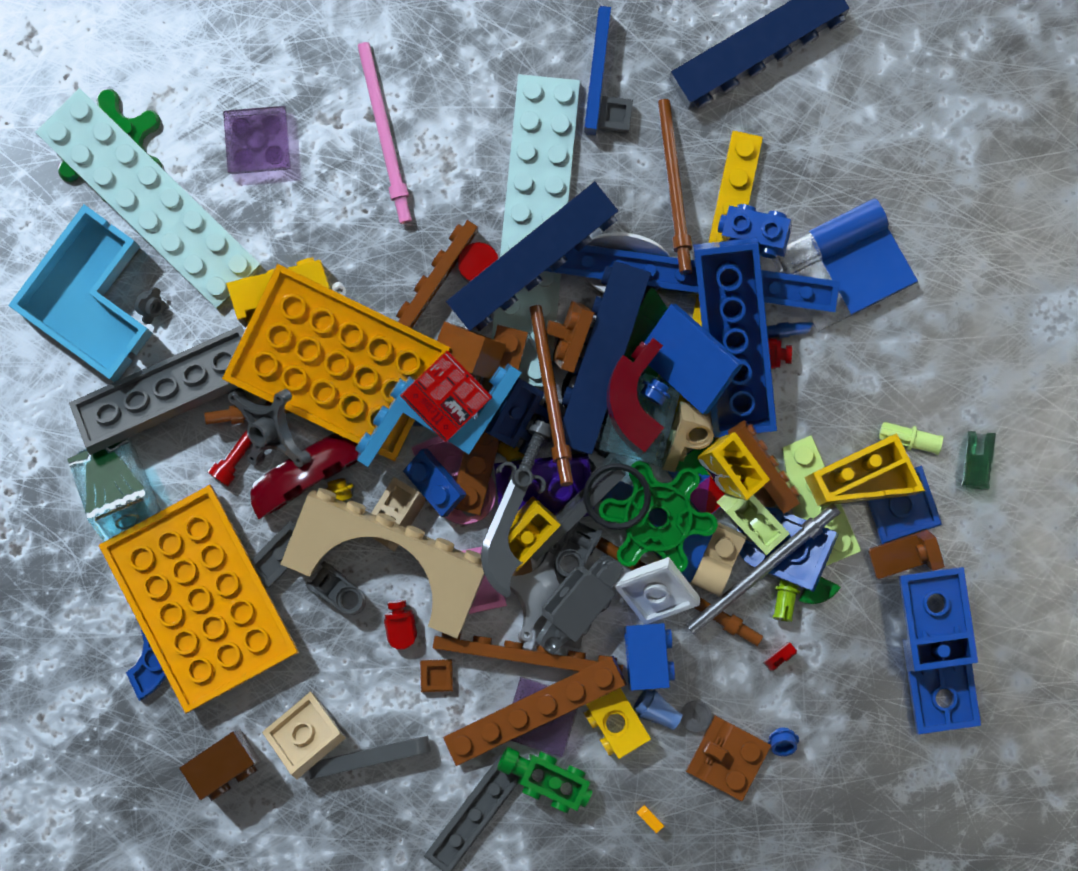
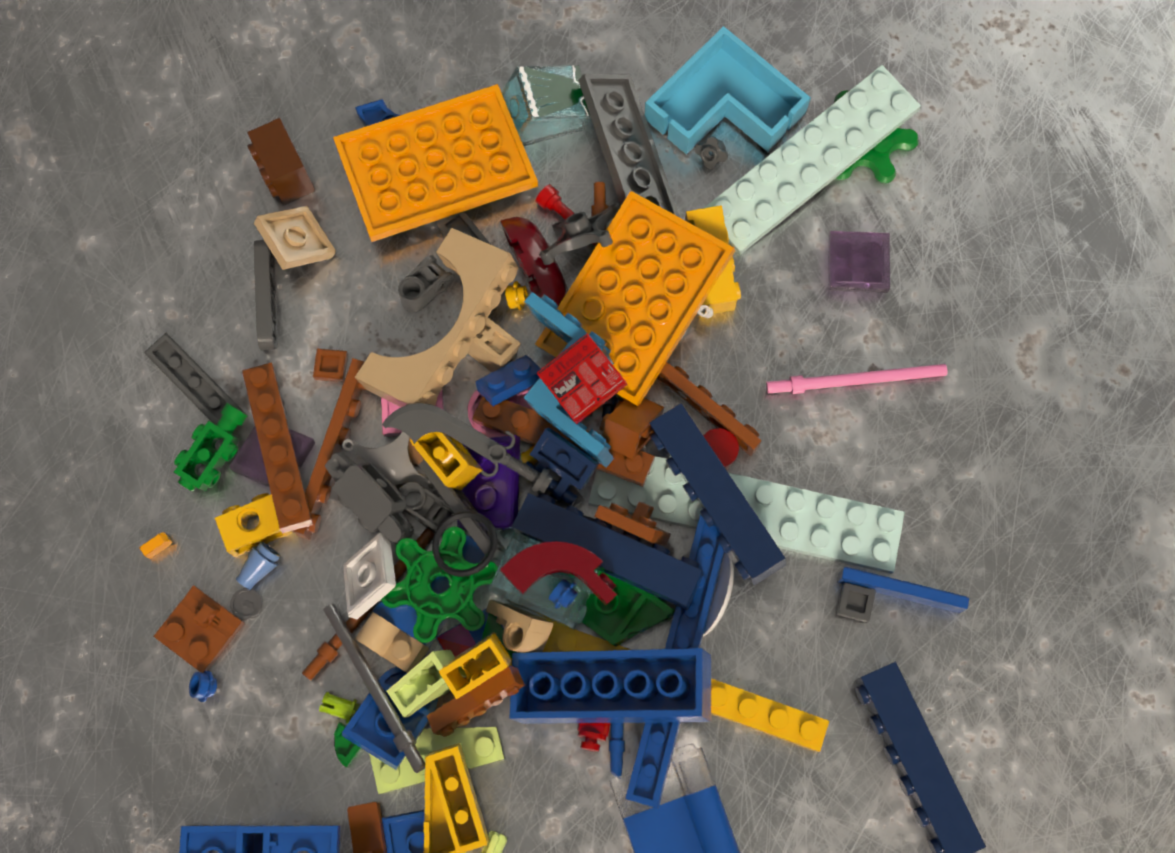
camera: 100 degrees right, 10 degrees down
red arm [384,600,417,649] -> none
dark orange bar [529,305,573,486] -> none
blue brick [624,623,675,691] -> none
blue tile [644,304,744,414] -> none
dark orange bar [658,99,692,275] -> none
blue brick [718,204,792,259] -> none
red tile [763,642,797,671] -> none

